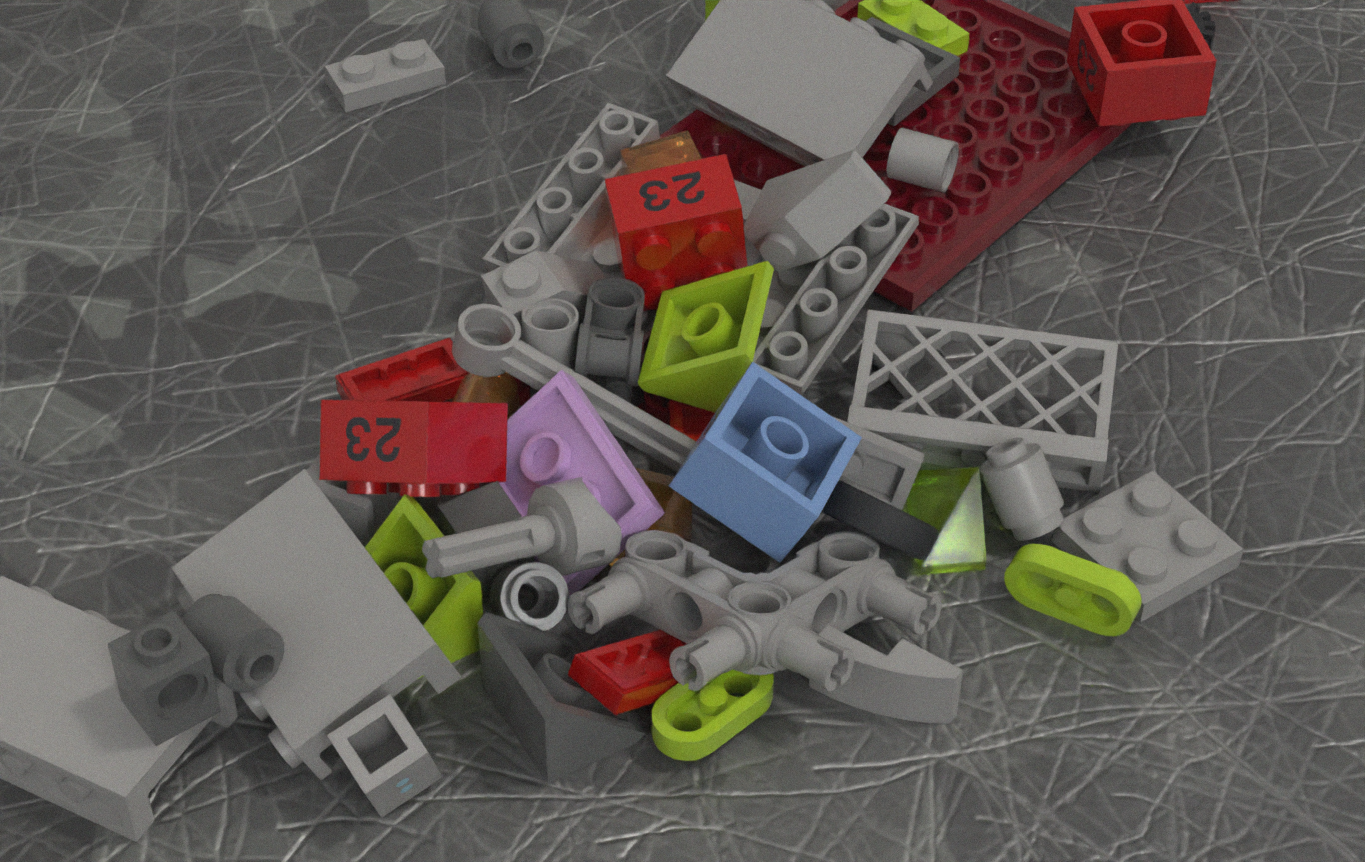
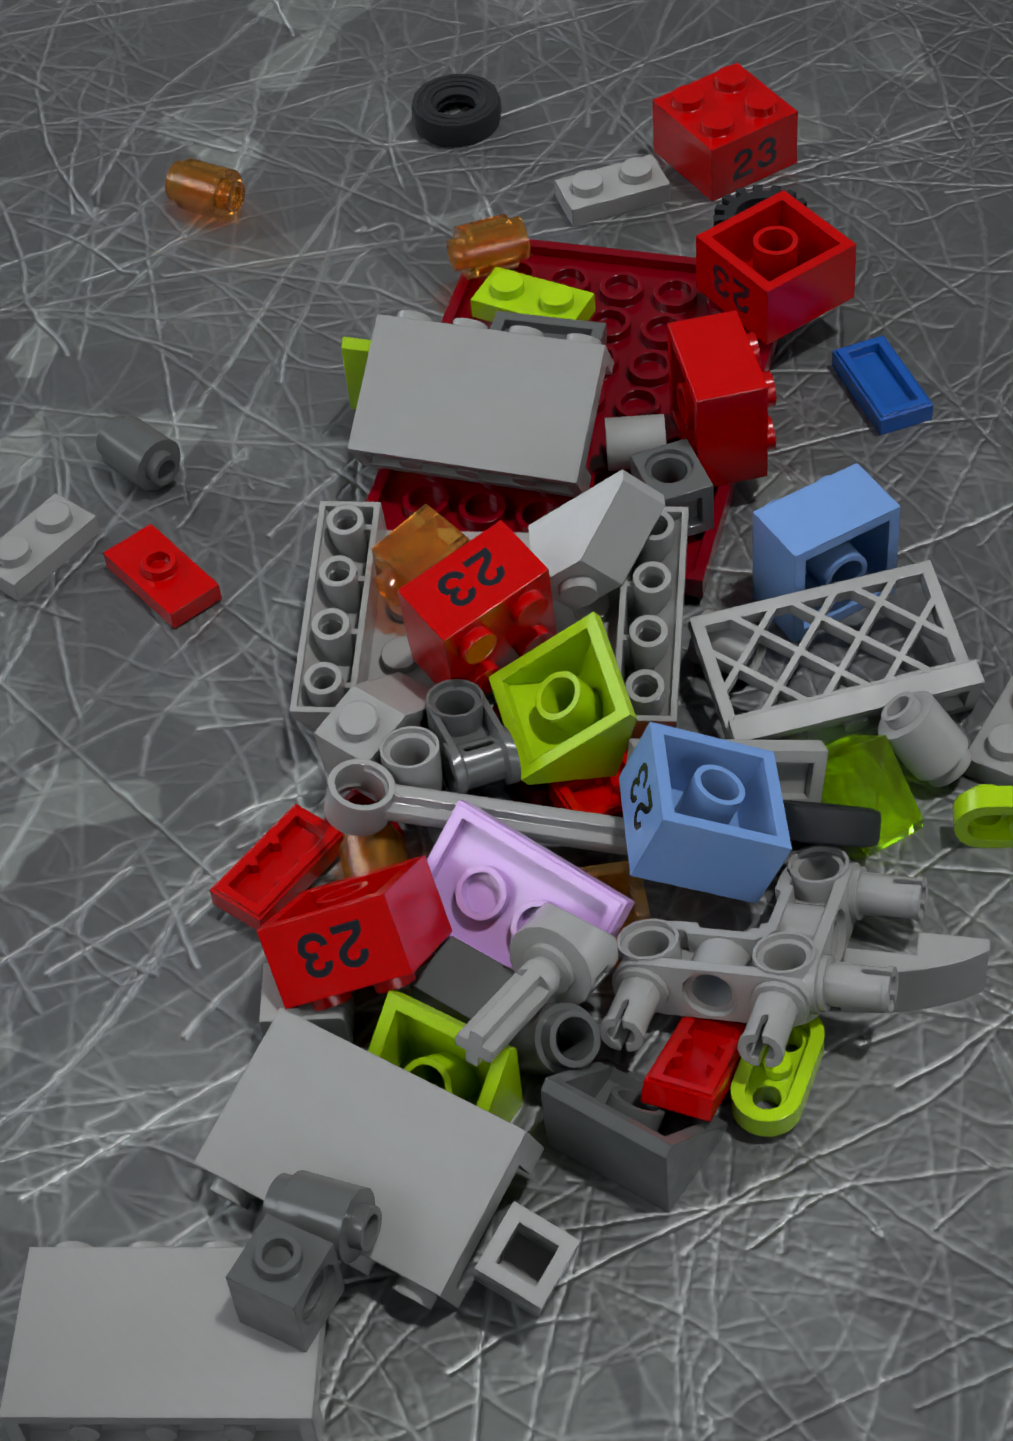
camera: 20 degrees left, 5 degrees up
none -> red plate [103,524,222,629]
none -> dark grey brick [630,438,714,536]
none -> red brick [667,310,777,487]
none -> medium blue brick [753,463,901,643]
none -> blue tile [832,335,933,436]

